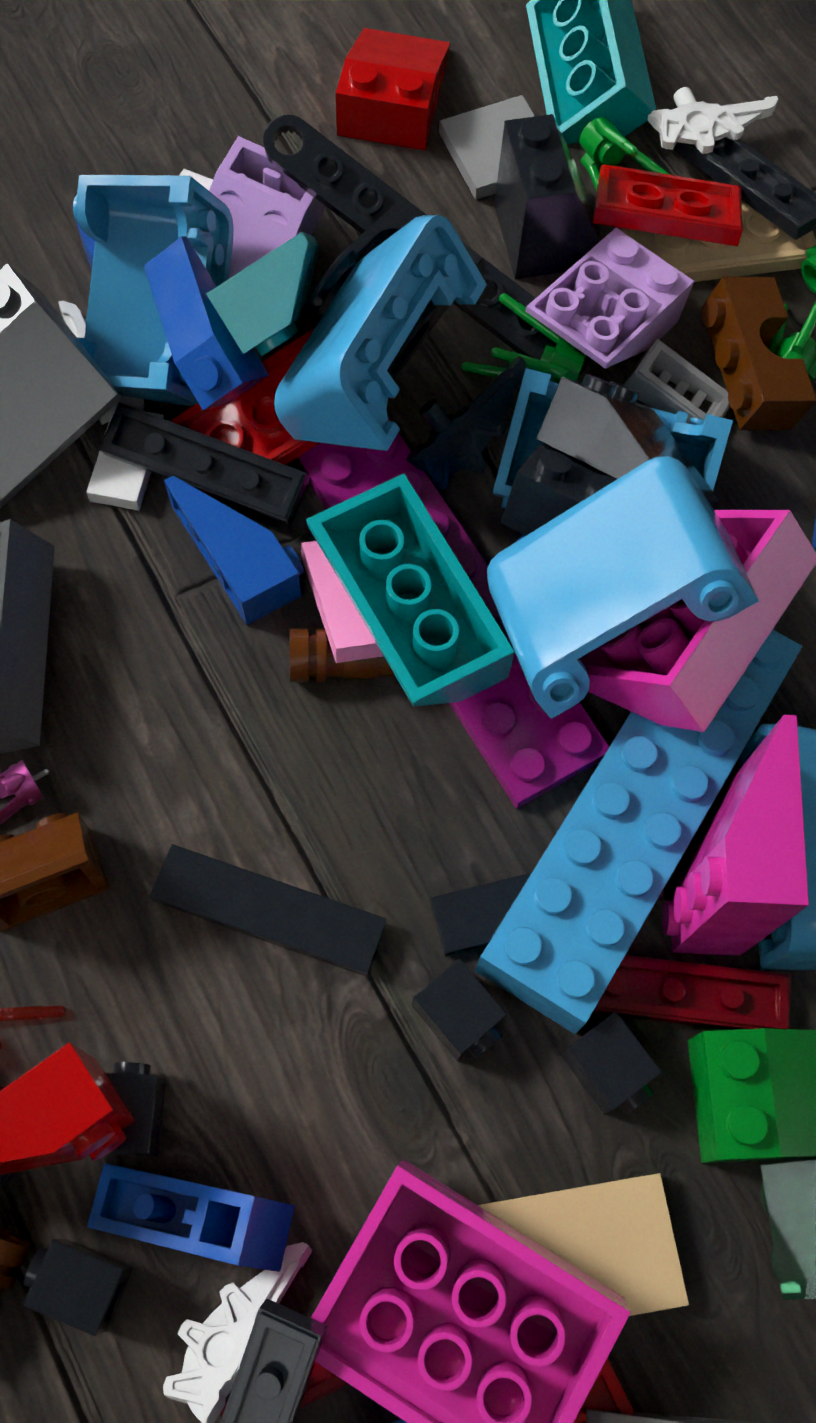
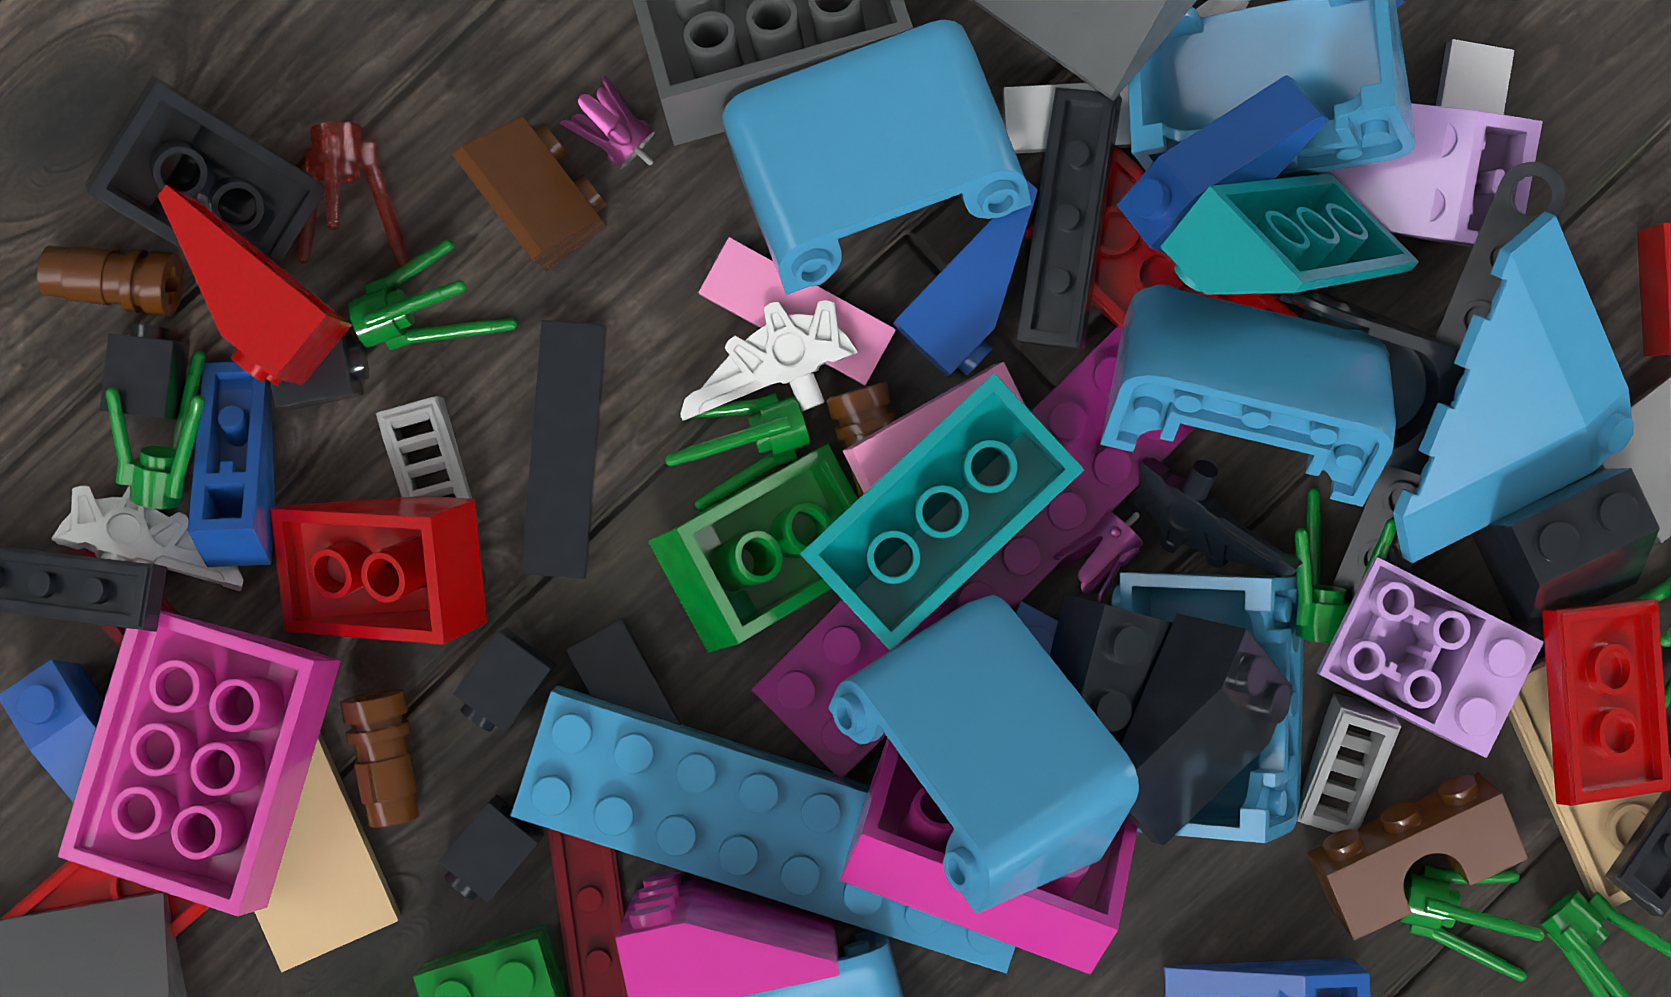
camera: 85 degrees right, 20 degrees up
none -> green plant [106,351,205,509]
none -> red slope [270,496,487,645]
none -> reddish brown axle [340,689,420,827]
none -> green plant [348,239,517,350]
none -> light grey slope [376,396,478,520]
none -> green slope [648,444,858,653]
none -> green plant [665,393,810,510]
none -> white piece [680,300,858,420]
none -> bright pink tile [698,237,896,386]
none -> dark azure windscreen [722,20,1032,295]
none -> flat silver piece [1053,510,1143,603]
none -> dark azure slope [1393,212,1634,563]

